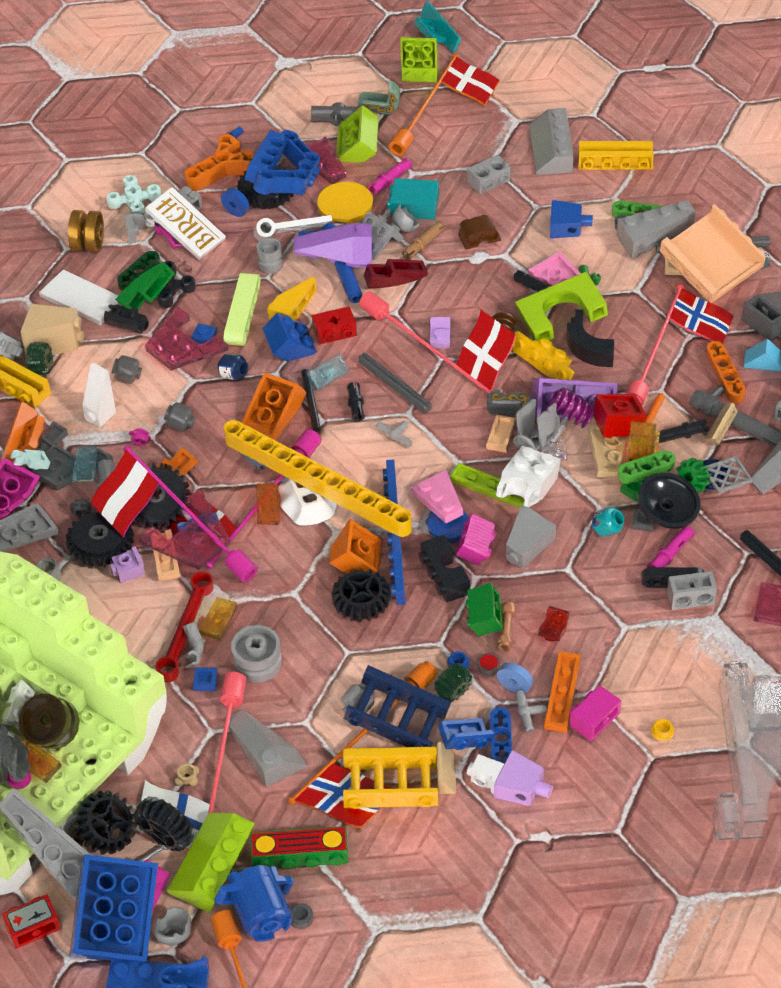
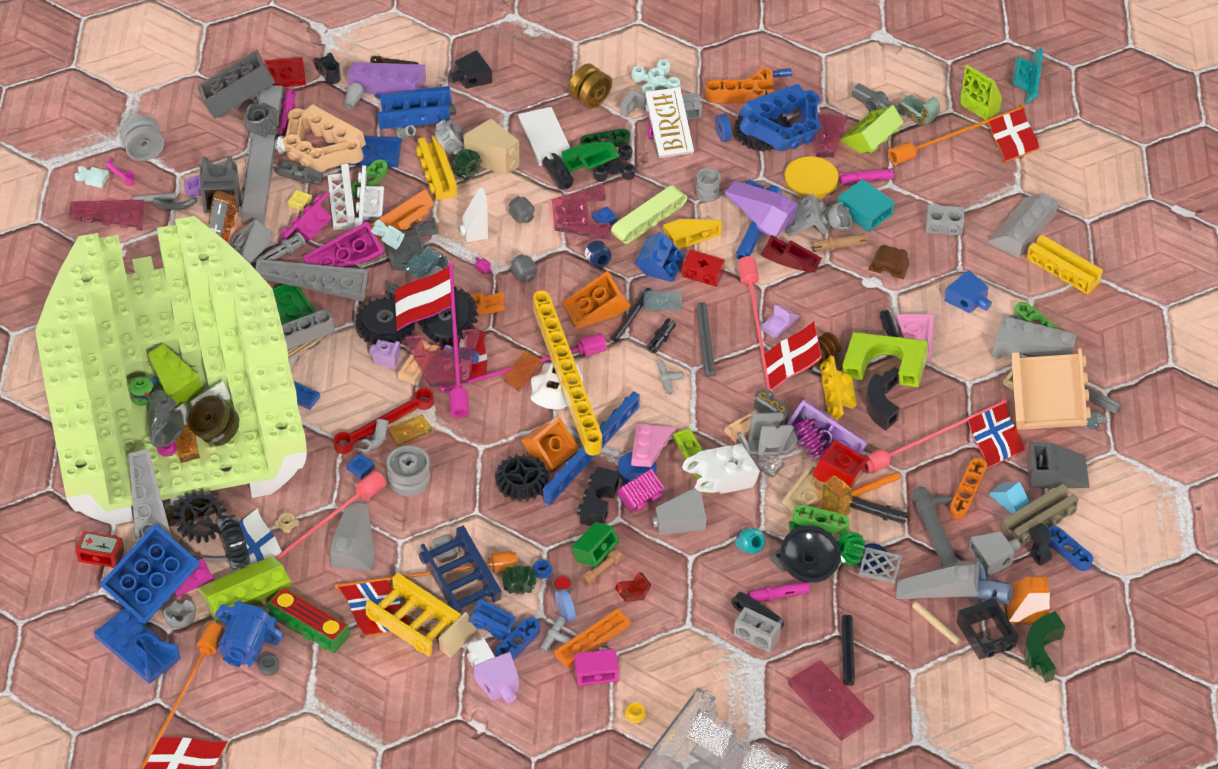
camera: 35 degrees right, 0 degrees up
white piece [254,215,332,241] -> none
green arm [578,265,601,286] -> none
tan slope [705,403,738,446] -> none

